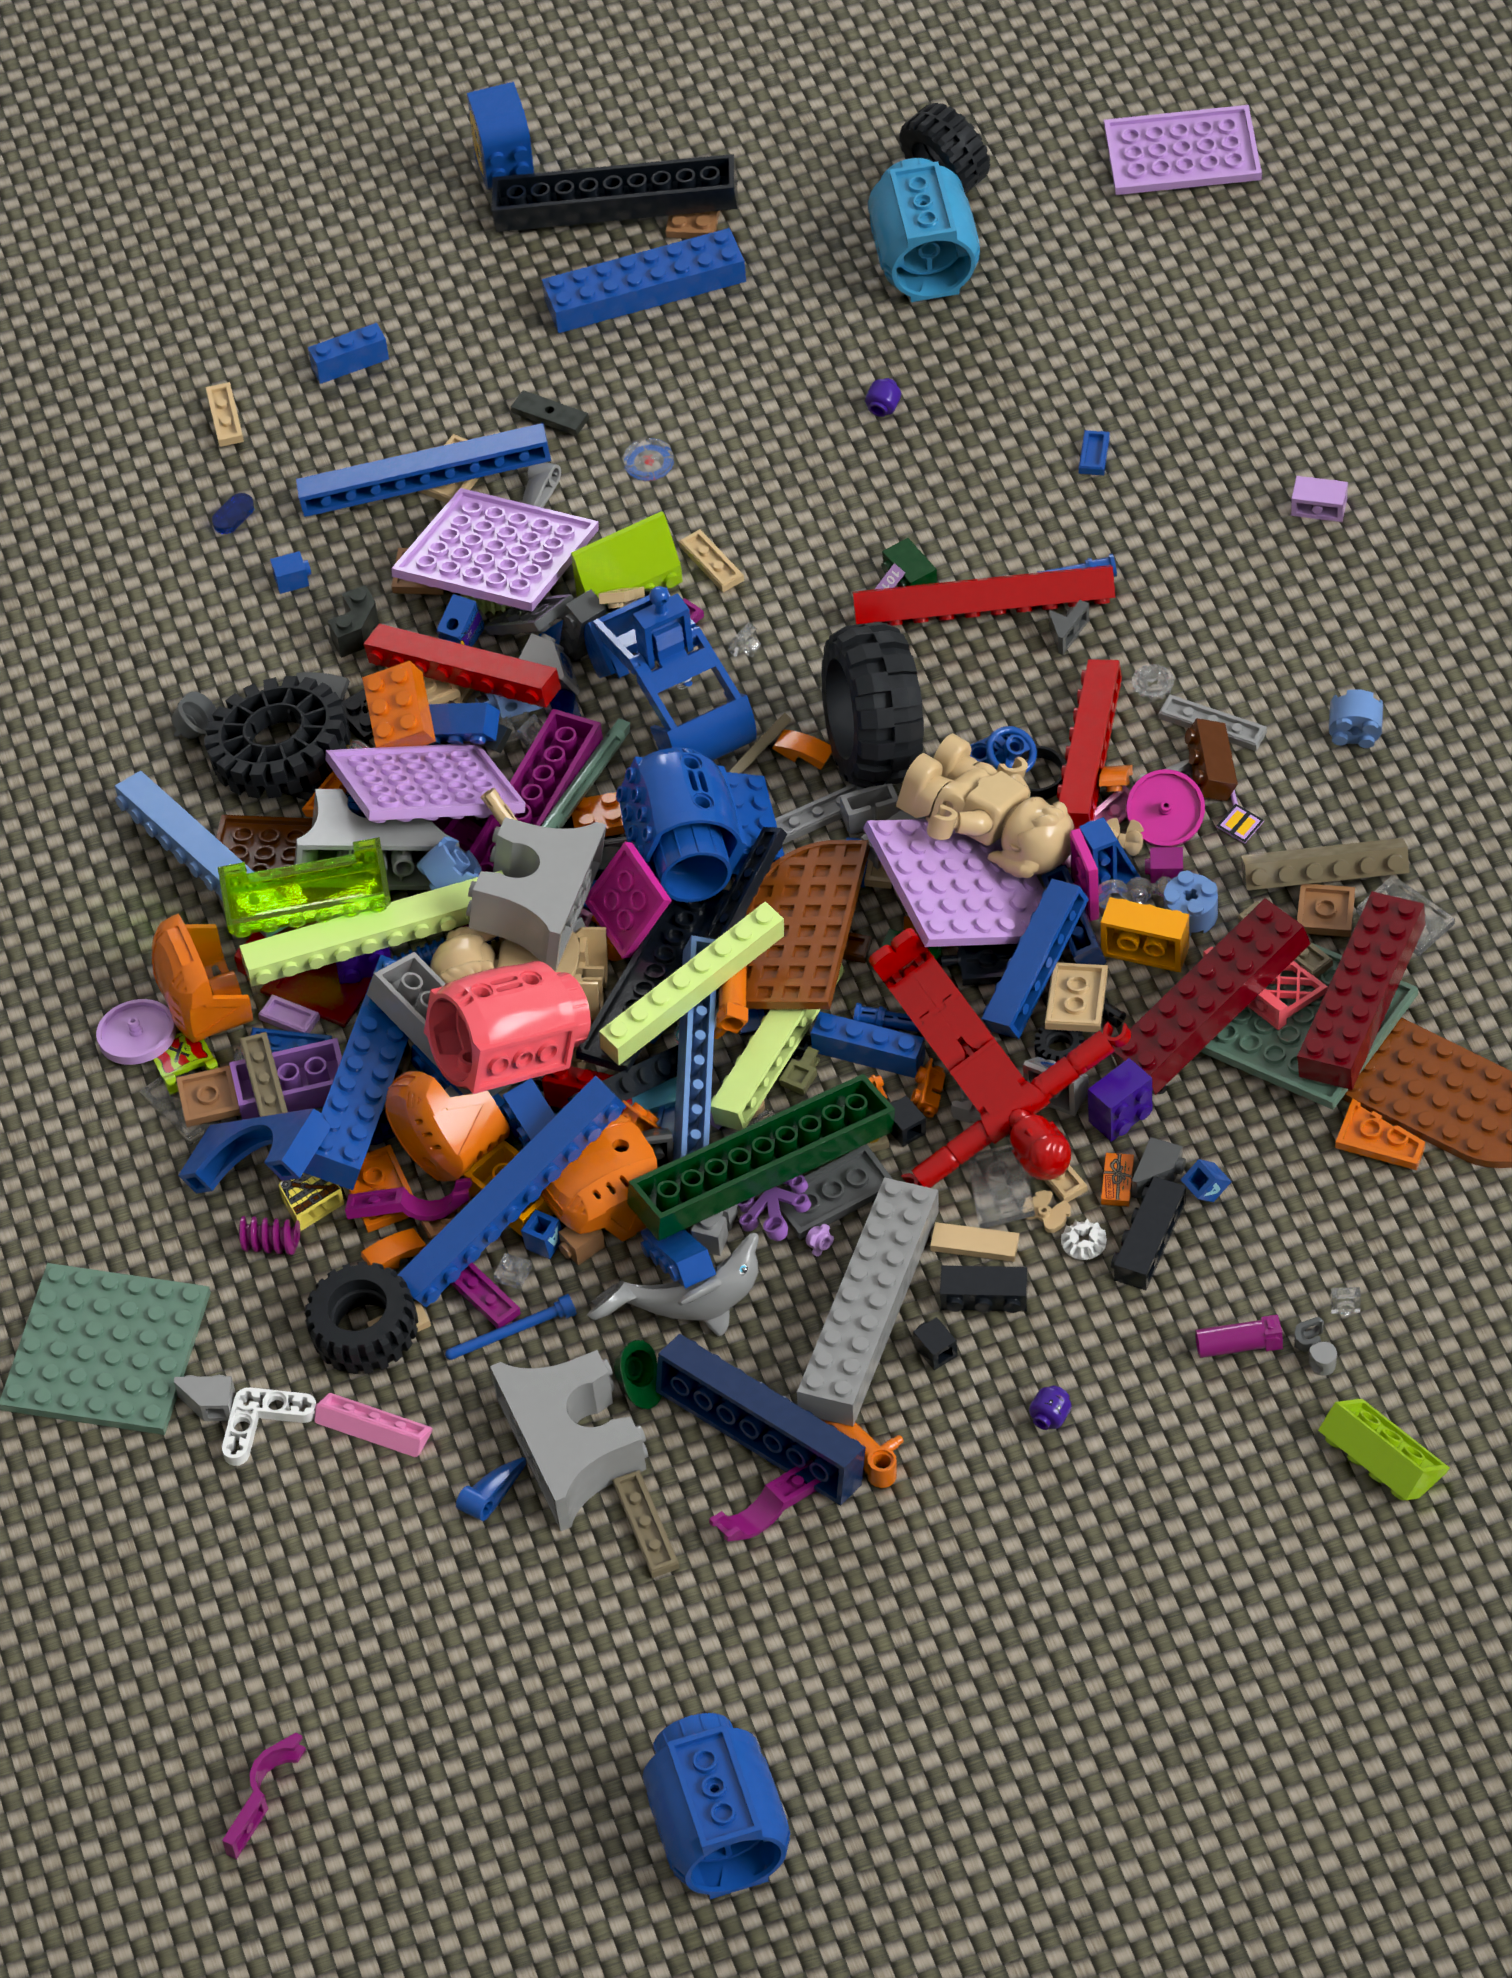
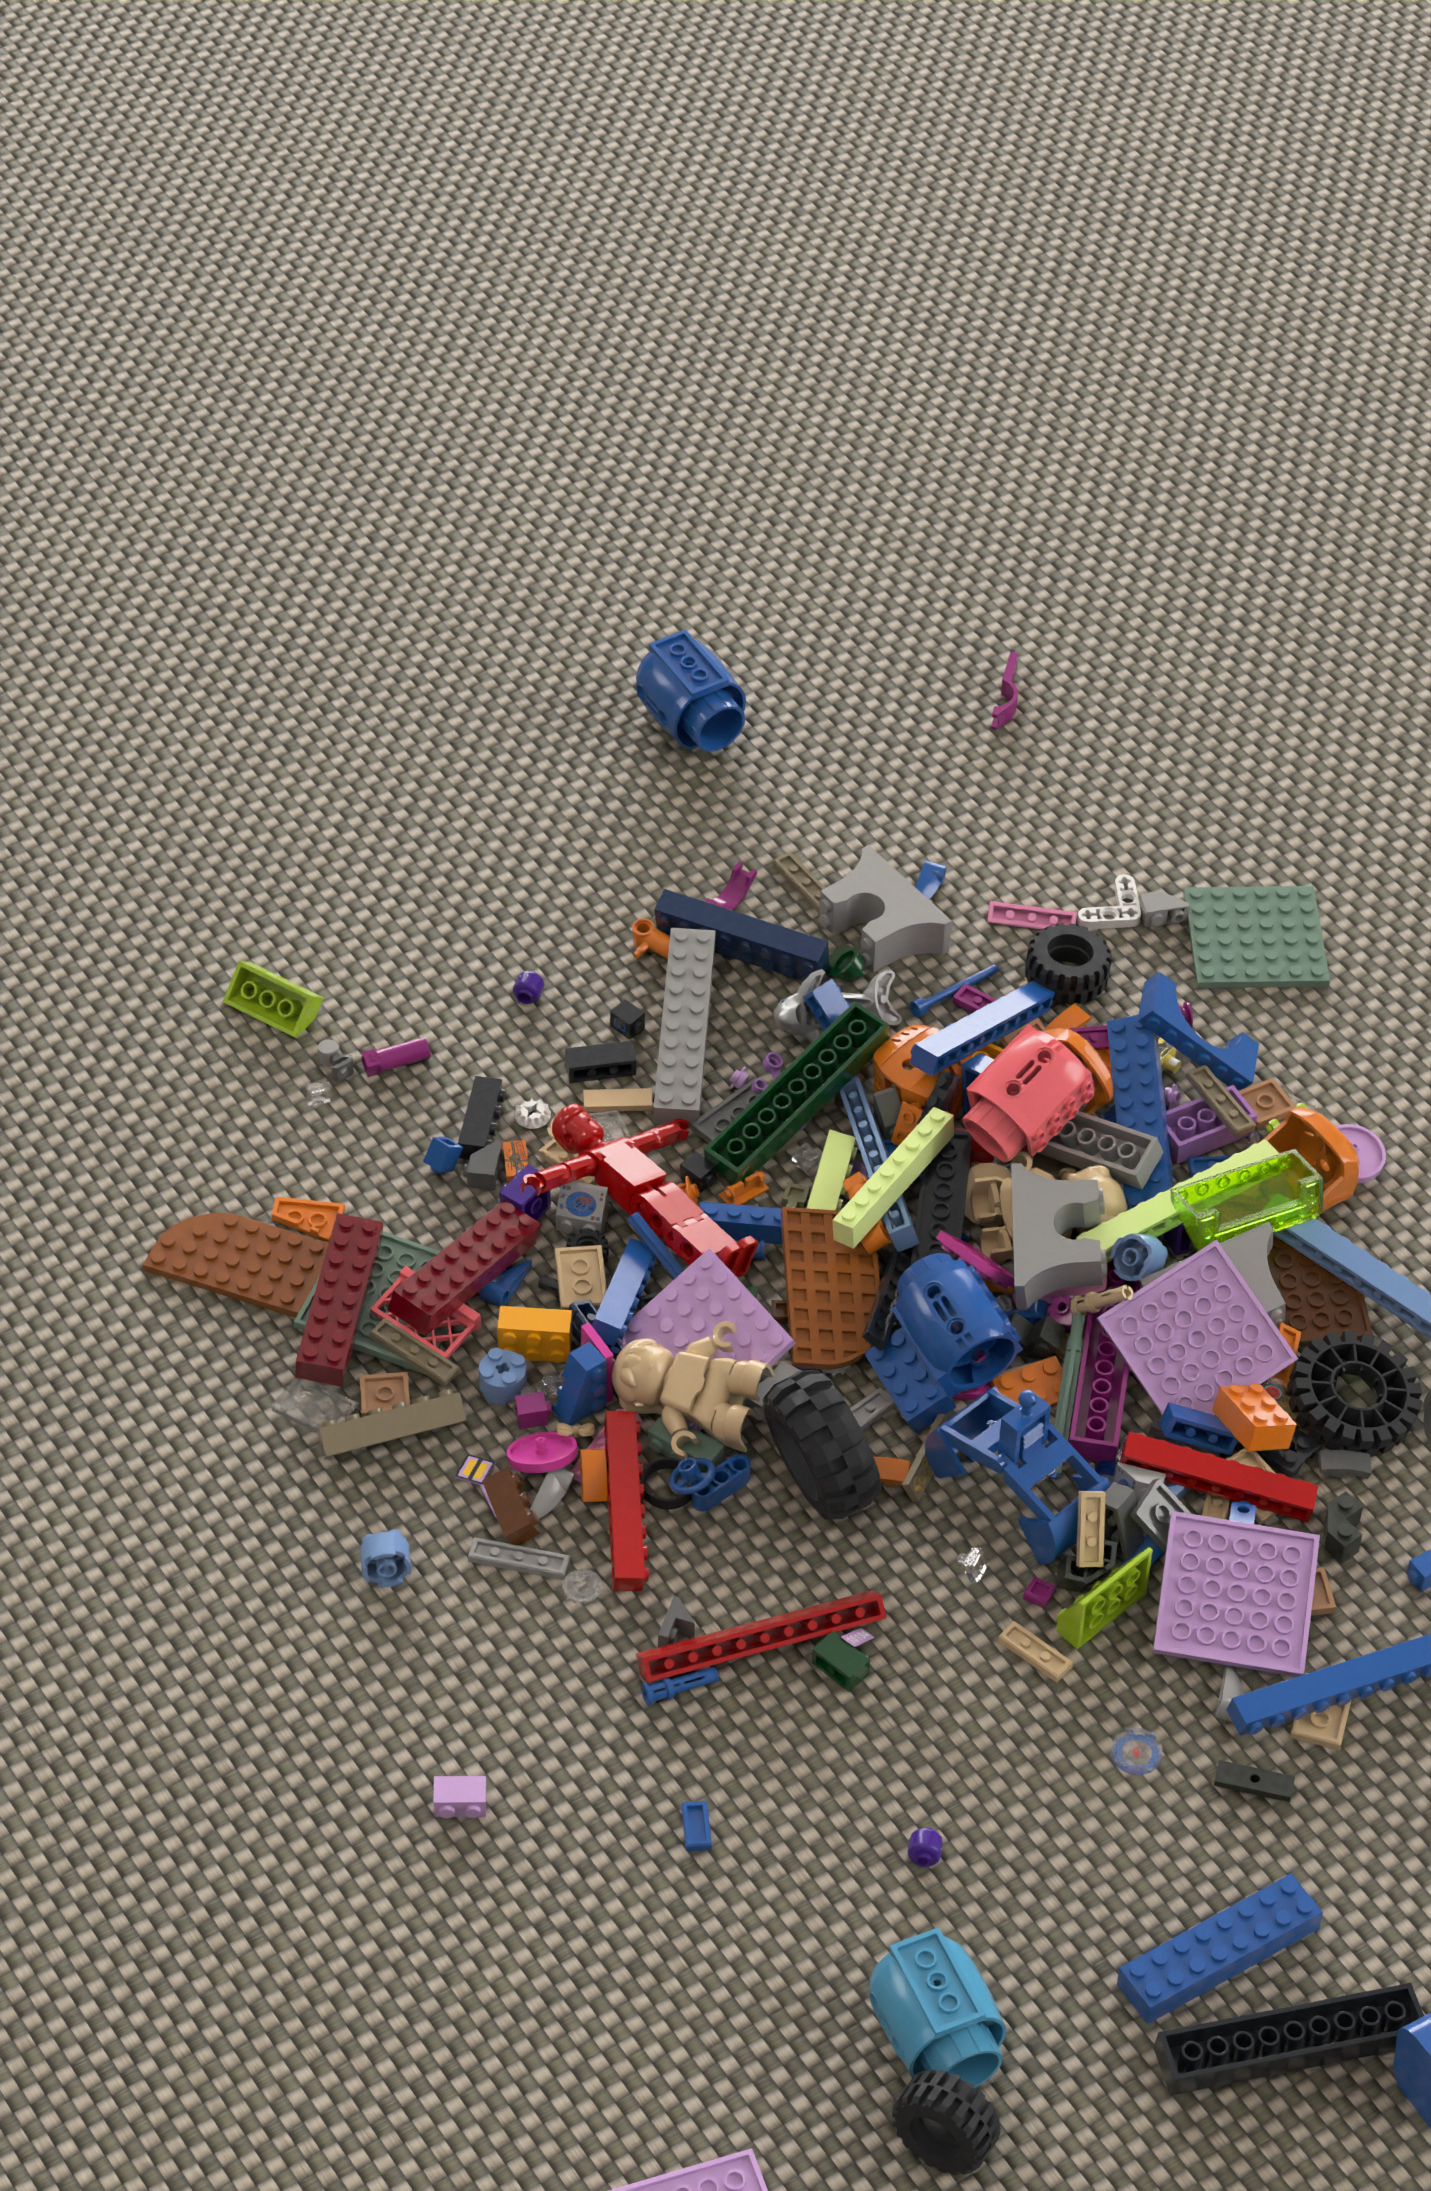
camera: 160 degrees right, 5 degrees down
none -> blue axle [627,1212,684,1279]

